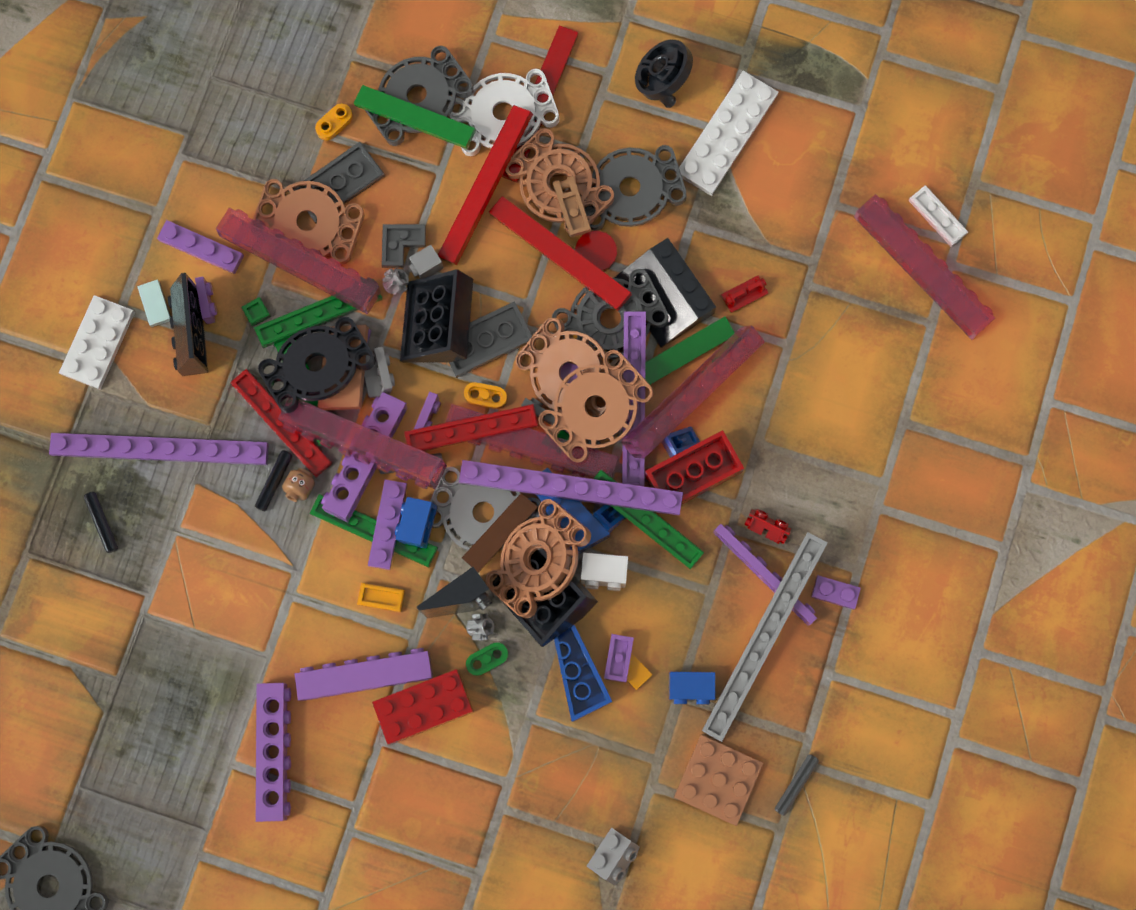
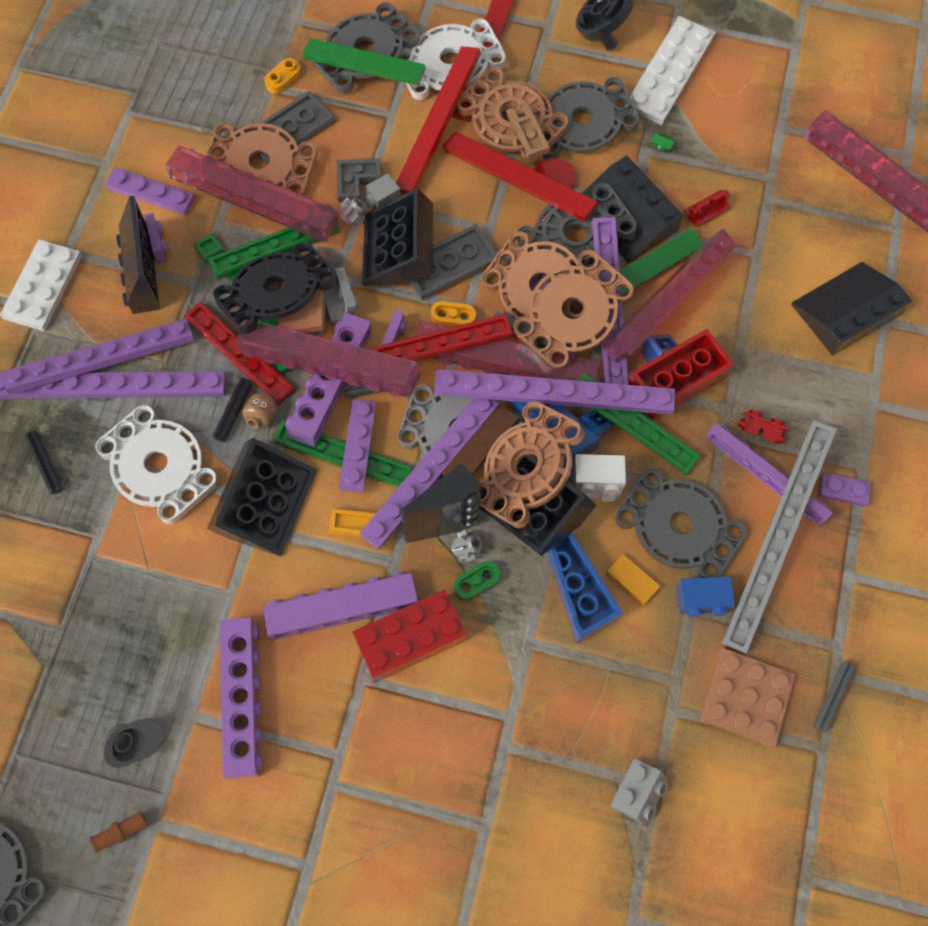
camera: 10 degrees left, 10 degrees down
light aqua tile [137,279,170,327] -> none
blue brick [395,497,438,549] -> none
medium lavender plate [604,634,634,683] -> none
white tile [908,185,968,247] -> none
none -> medium lavender plate [2,319,194,395]
none -> dark orange pin [89,811,148,853]
none -> white piece [95,405,218,524]
none -> dark grey piece [102,718,164,768]
none -> black slope [207,438,317,557]
none -> medium lavender plate [360,398,499,550]
none -> dark grey piece [615,468,746,578]
none -> green plate [651,132,677,152]
none -> black slope [791,262,912,356]

